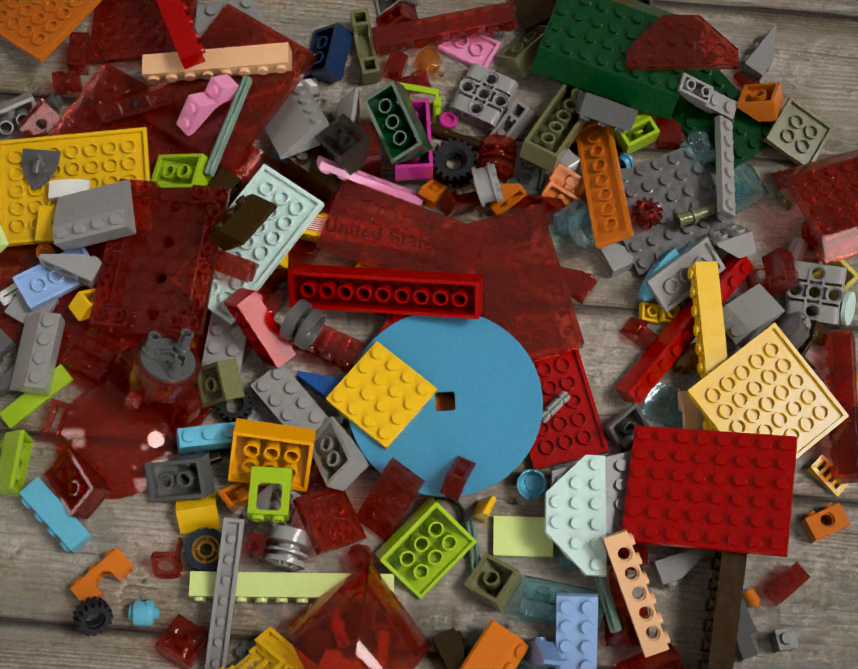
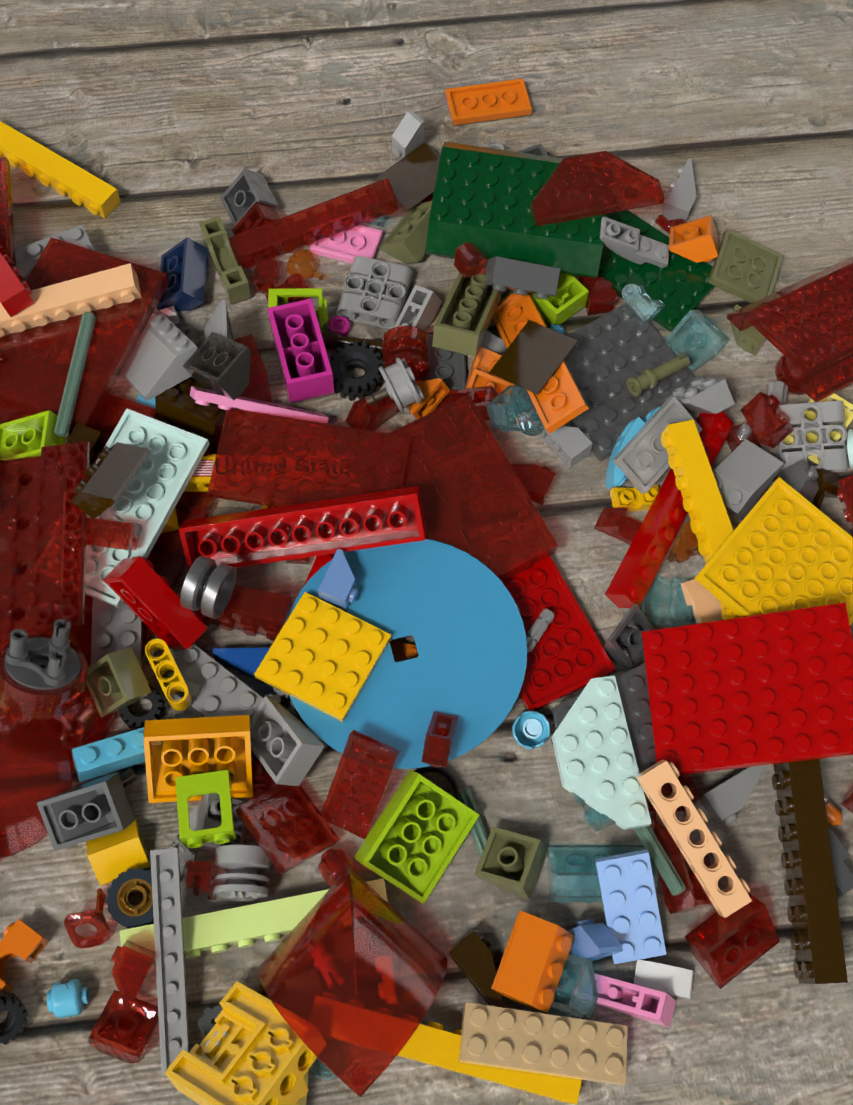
camera: 10 degrees left, 5 degrees down
bright pink arch [176,74,239,136] -> none
orange slope [218,482,250,514] -> none
dark green slope [363,80,433,164] -> none
orange slope [418,178,449,209] -> none
yellow slope [472,496,496,523] -> none
yellowish green tile [493,516,553,558] -> none
clear red gear [631,197,663,229] -> none
light grey plate [714,115,736,219] -> none
none -> clear red slope [111,940,155,1011]
none -> yellow beam [145,639,192,711]
none -> medium blue slope [318,549,358,610]
none -> clear red piece [454,243,486,278]
none -> dark brown piece [490,320,578,395]

